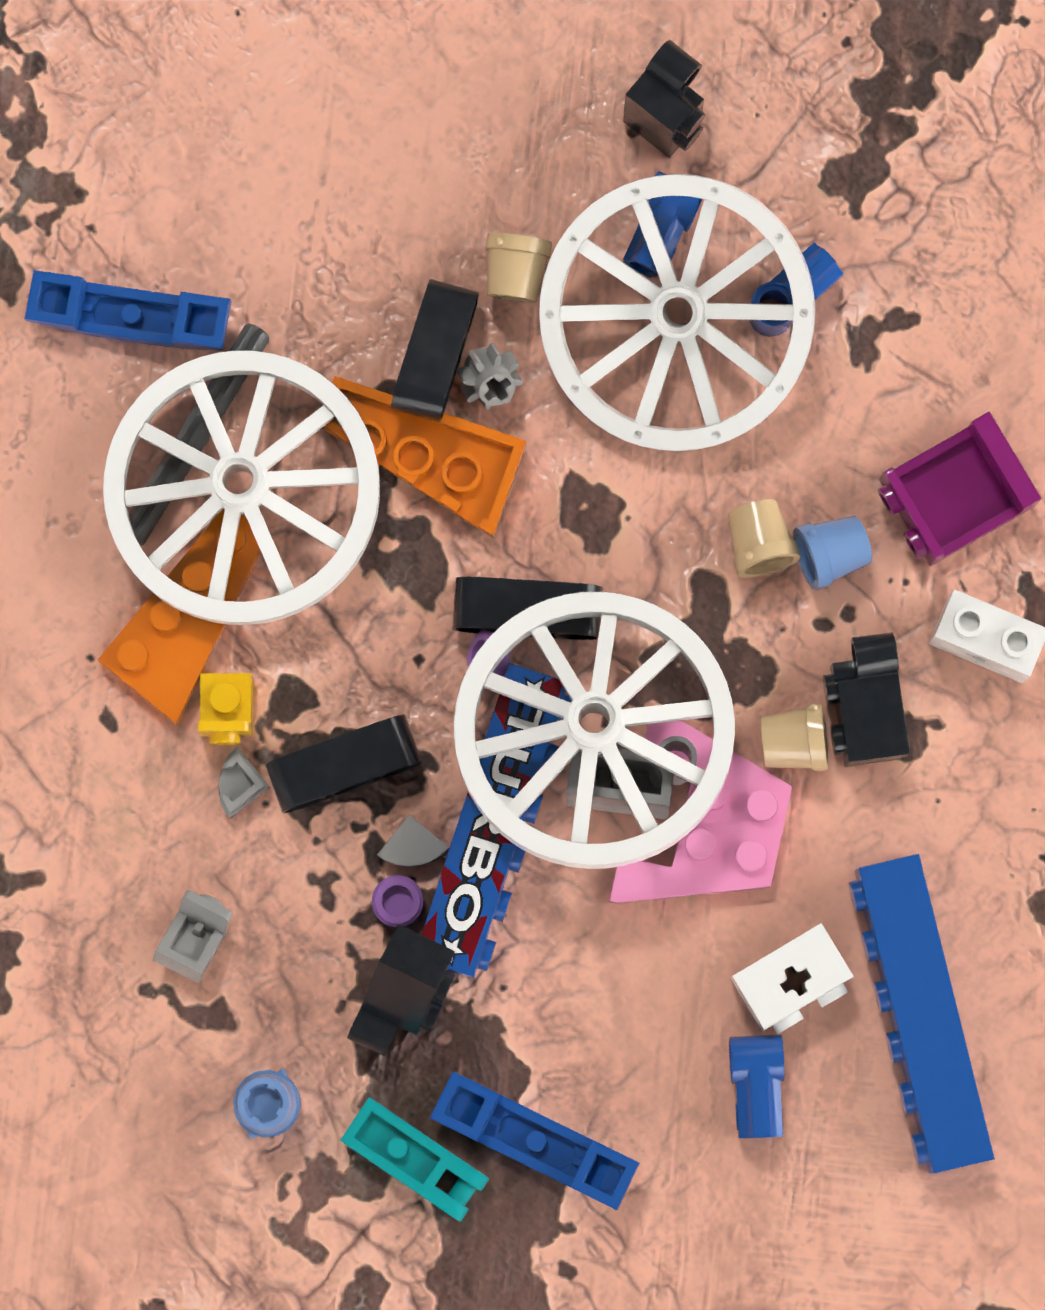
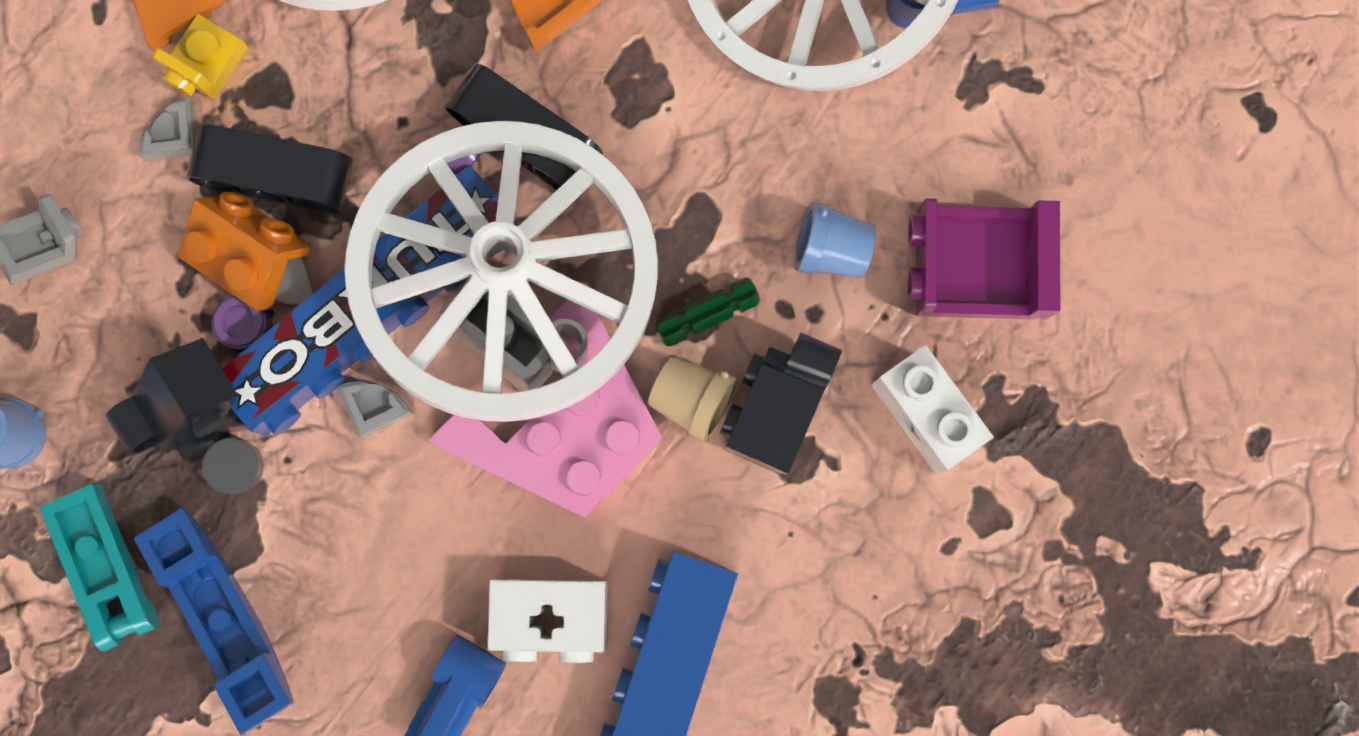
camera: 30 degrees right, 0 degrees up
tan piece [728,499,801,578] -> none
none -> orange bracket [177,192,311,311]
none -> dark grey tile [202,438,264,494]
none -> light grey tile [337,381,413,438]
none -> dark green axle [656,277,760,346]

